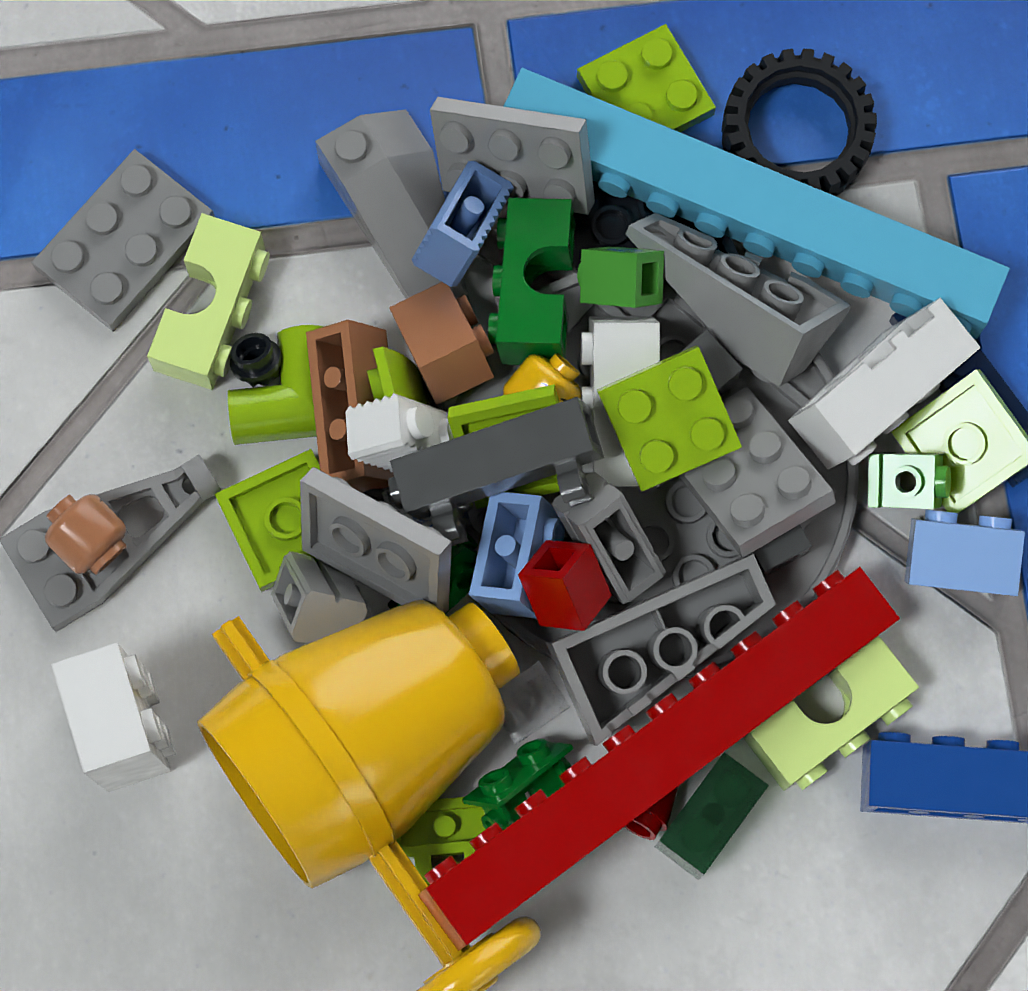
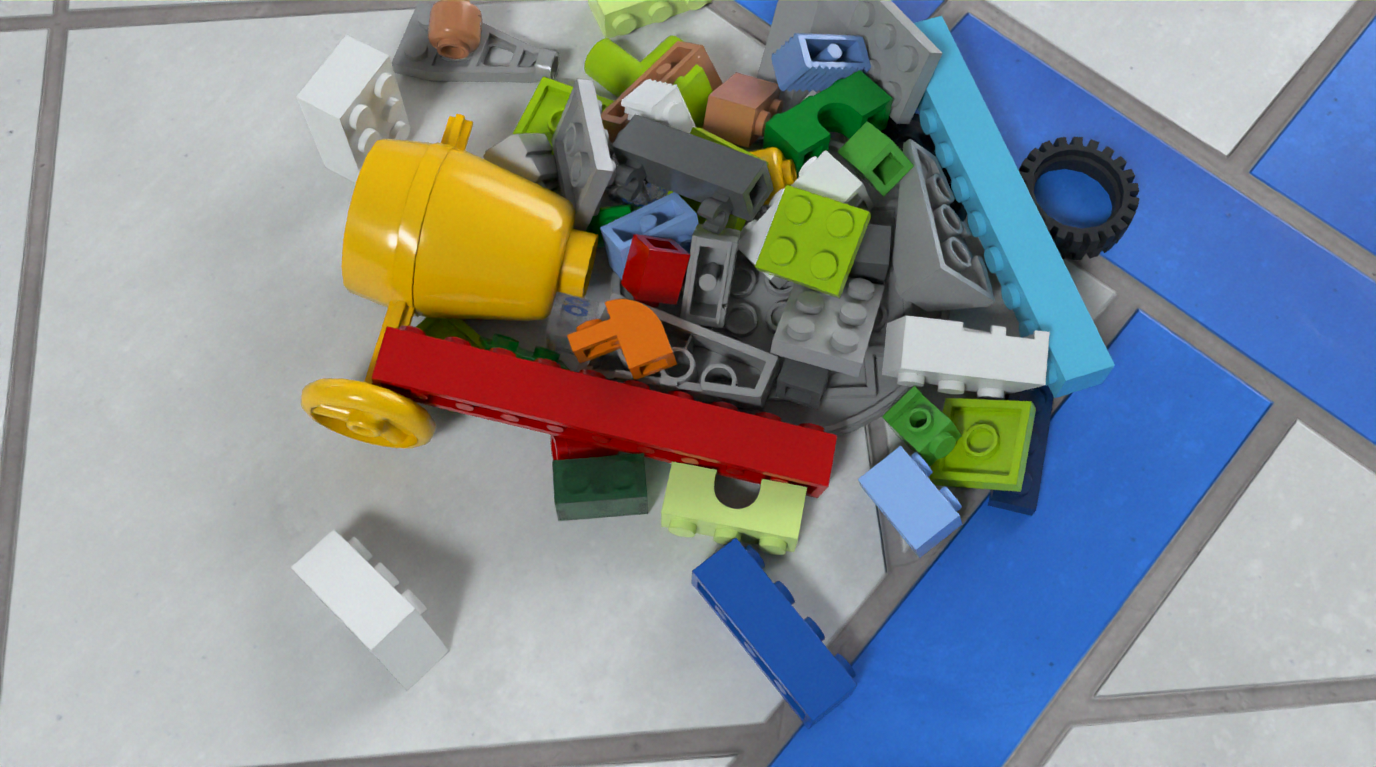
camera: 50 degrees right, 10 degrees down
black plate [230,333,282,388] -> none
lime plate [576,24,716,132] -> none
none -> orange brick [567,299,677,380]

